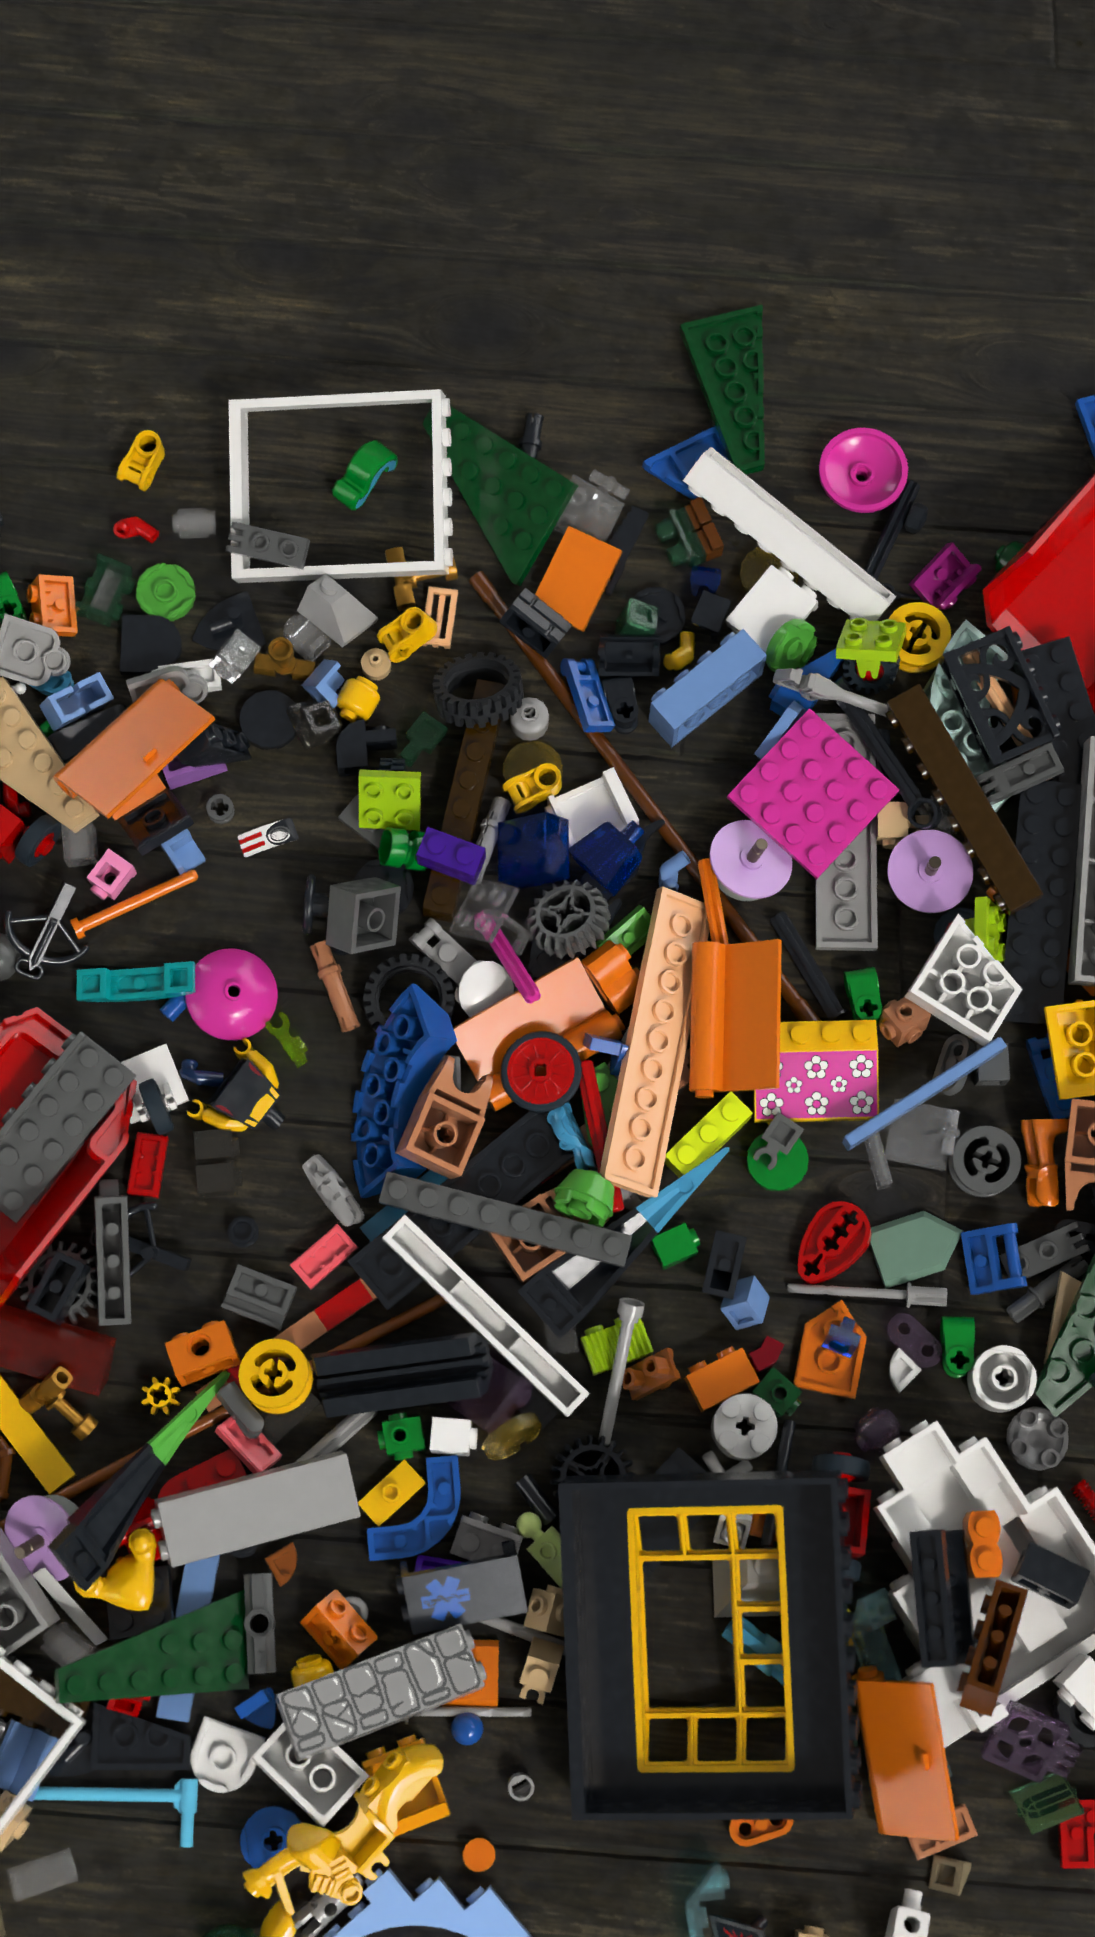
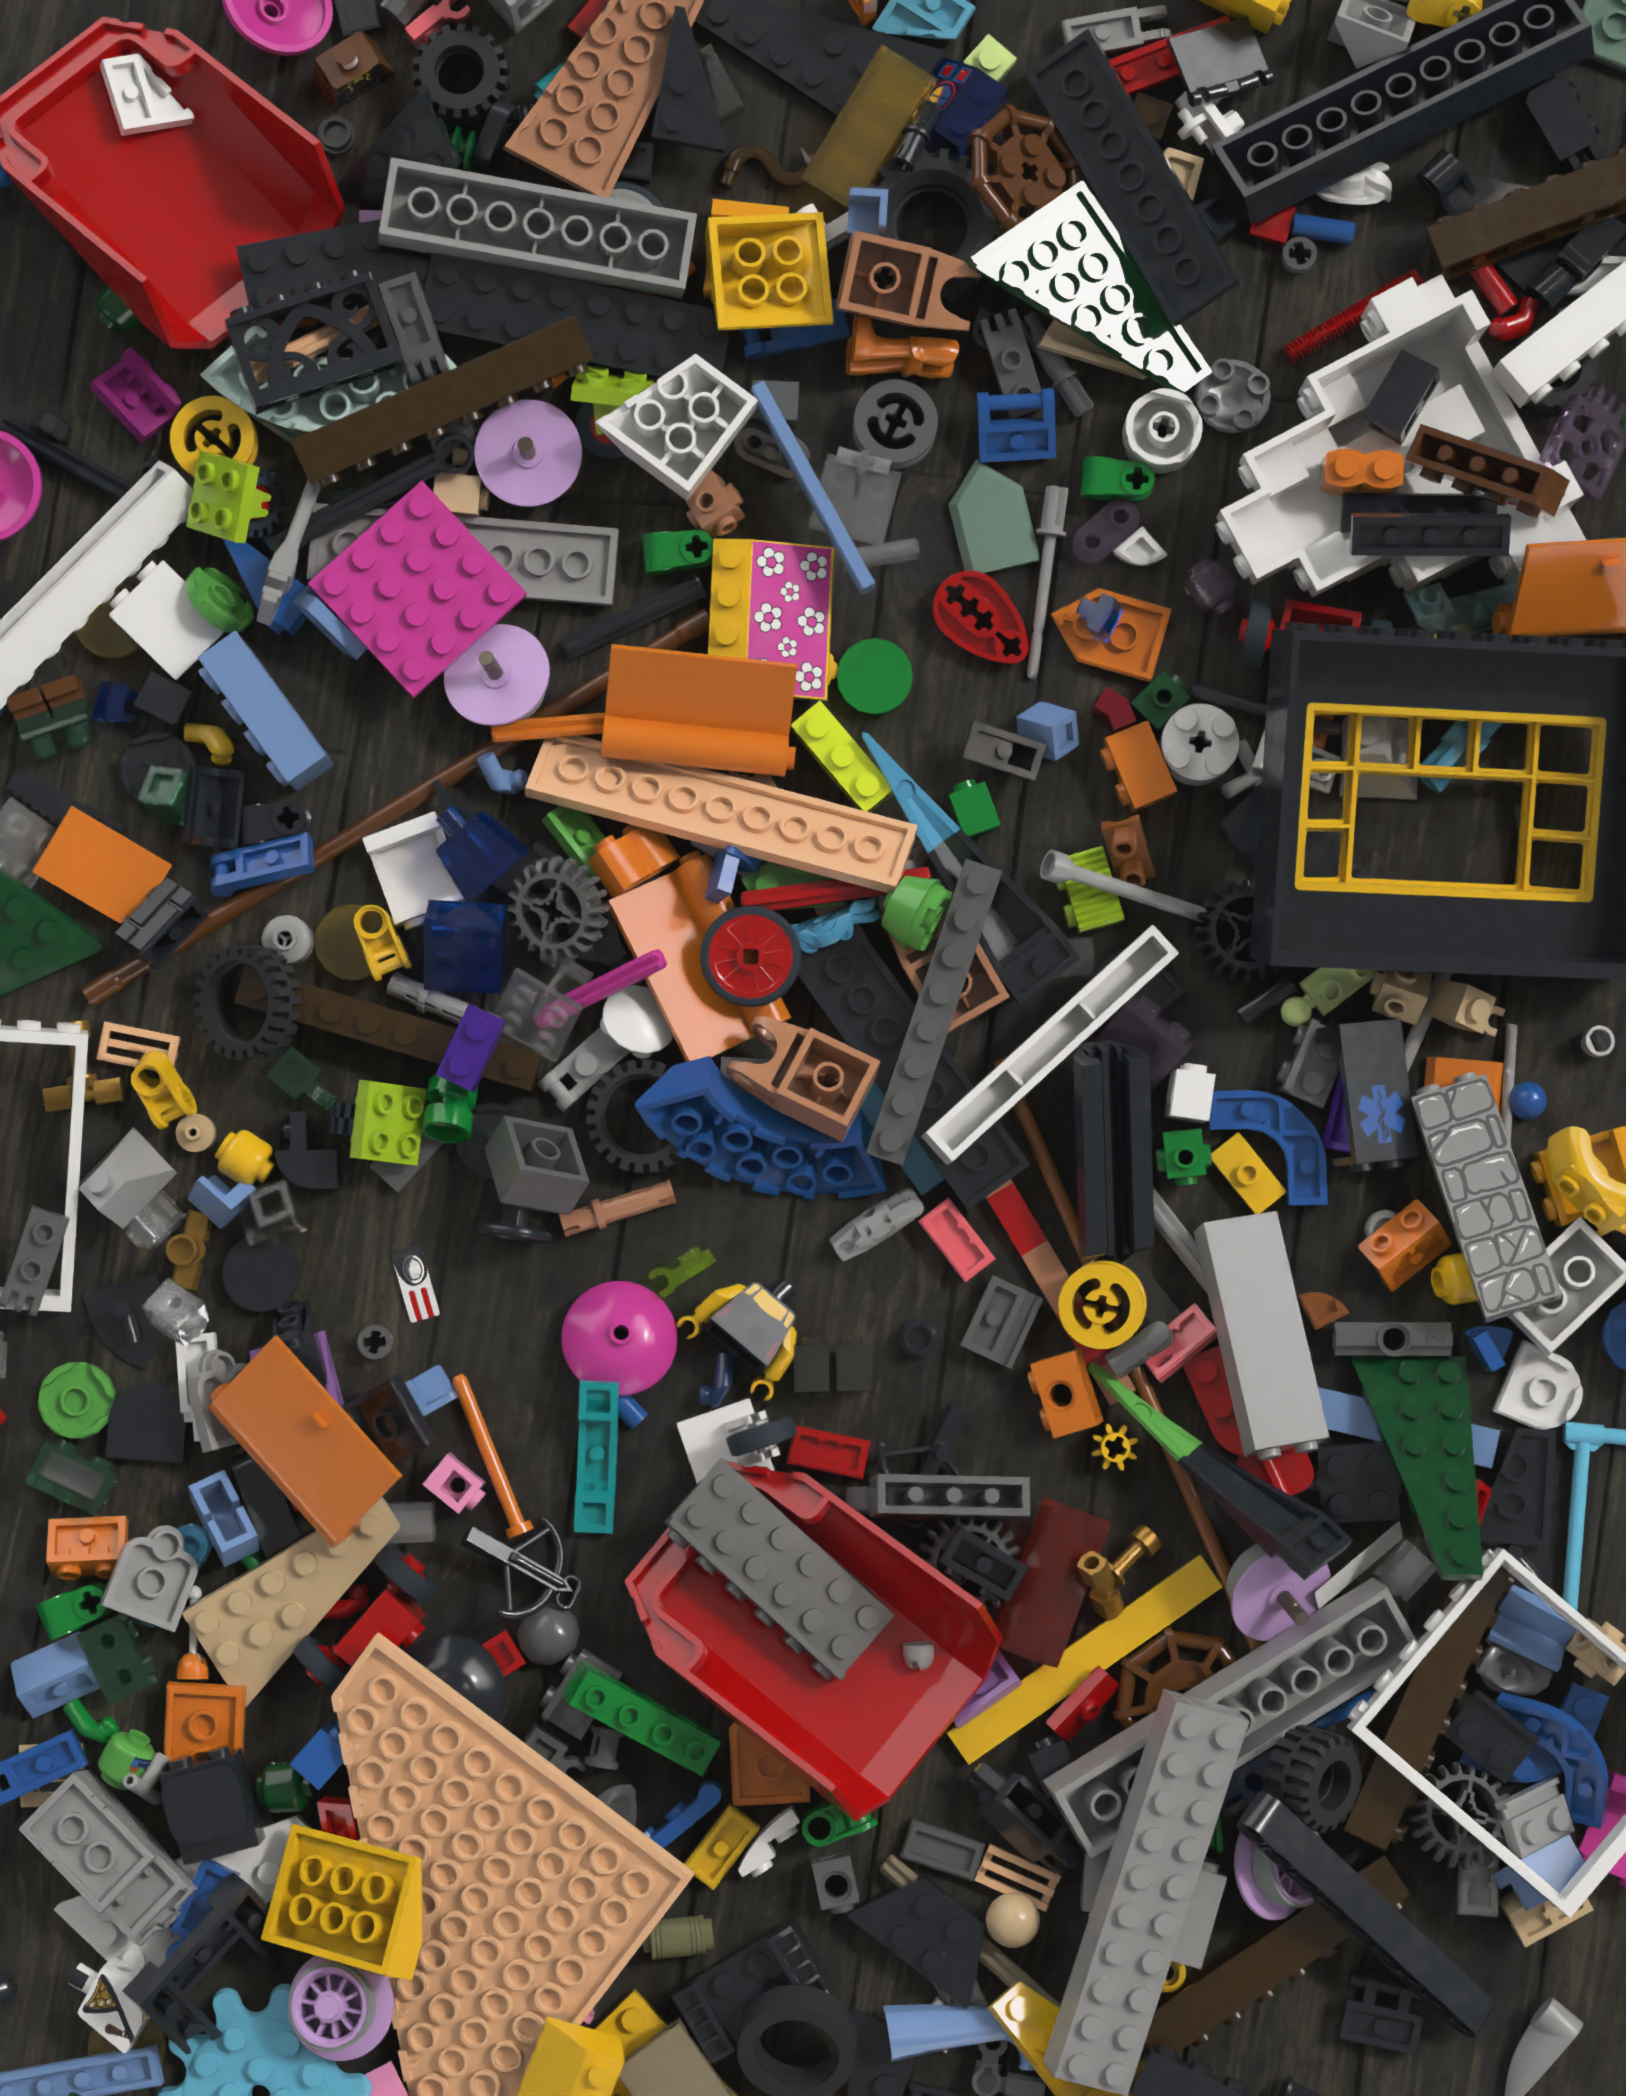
camera: 85 degrees left, 10 degrees up
yellow head [74,1528,157,1611] -> none
clear yellow tile [482,1412,542,1461] -> none
dark grey plate [753,1112,804,1170] -> none

